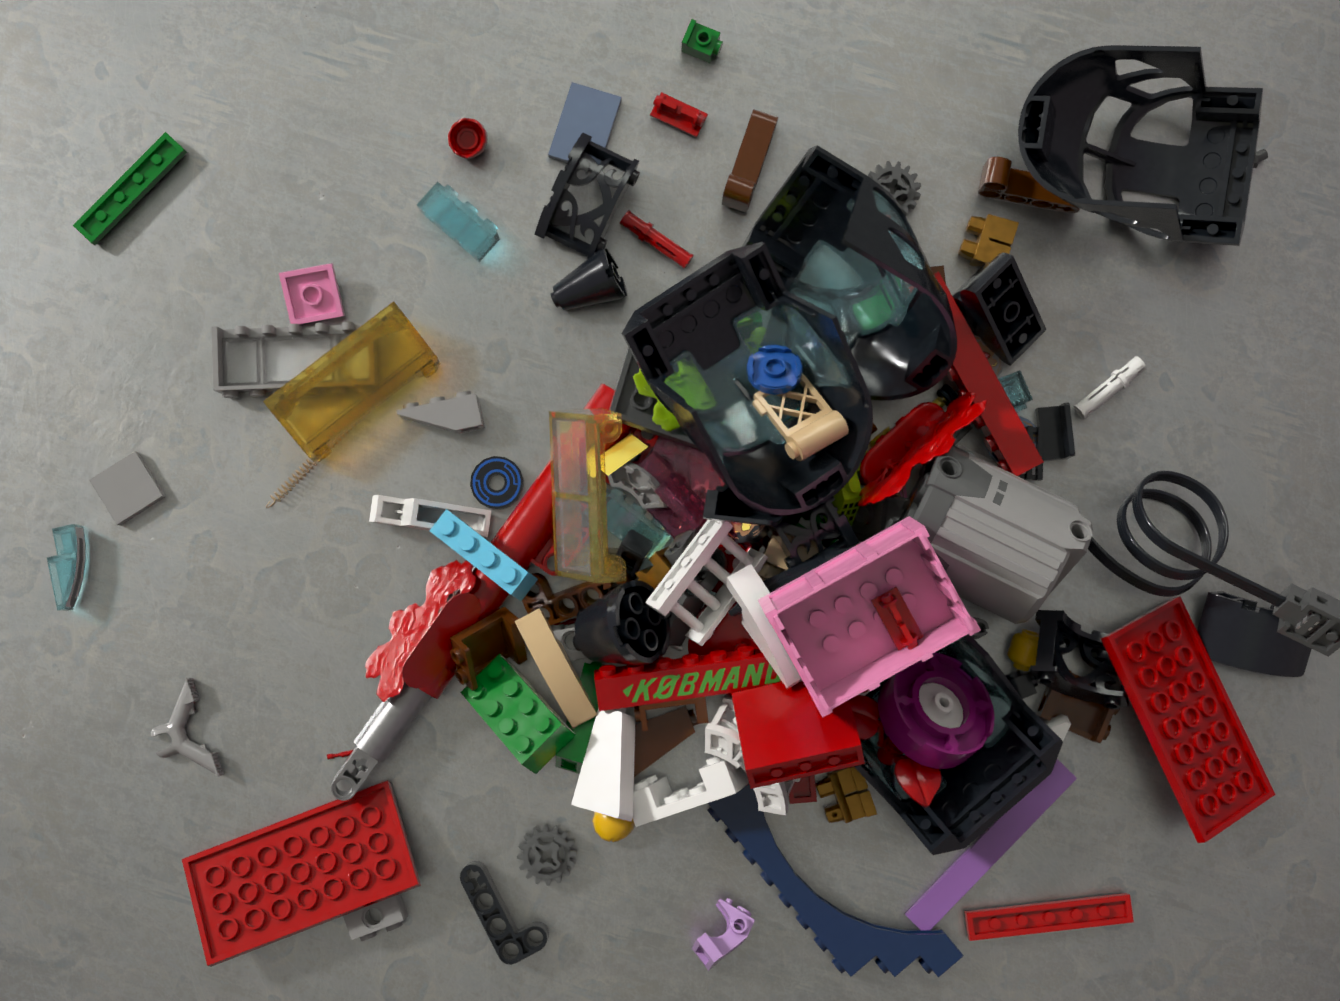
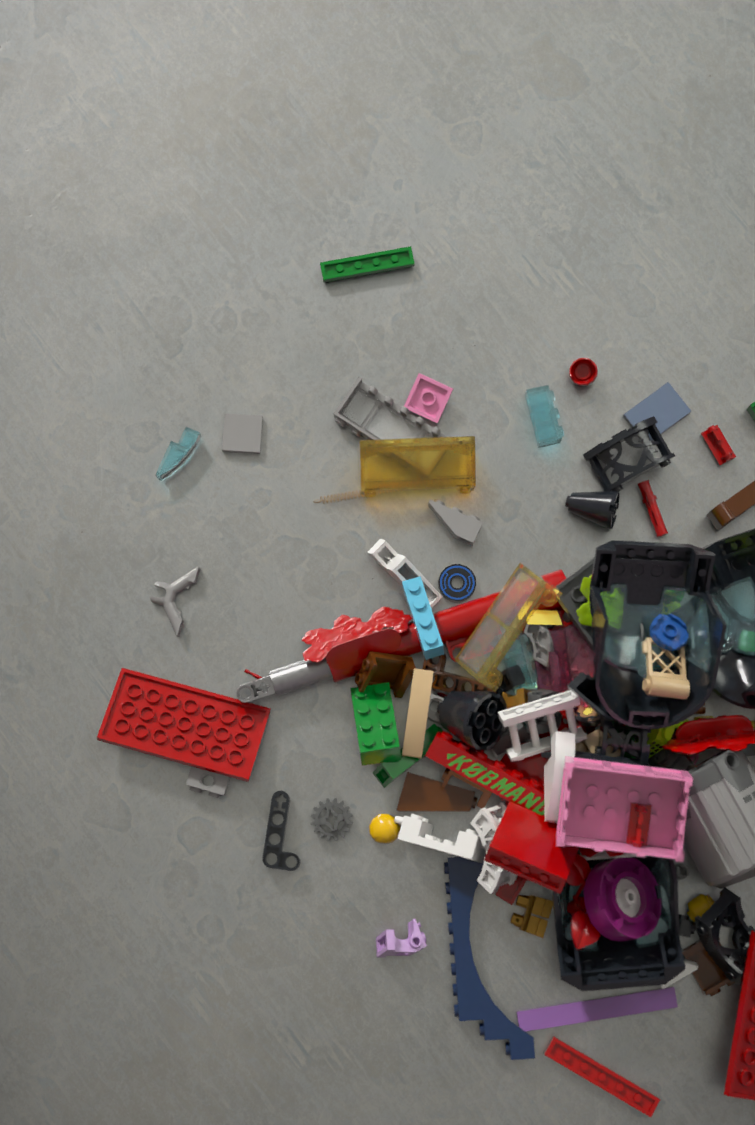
camera: 35 degrees right, 5 degrees down
white slope [571,708,635,822] -> none

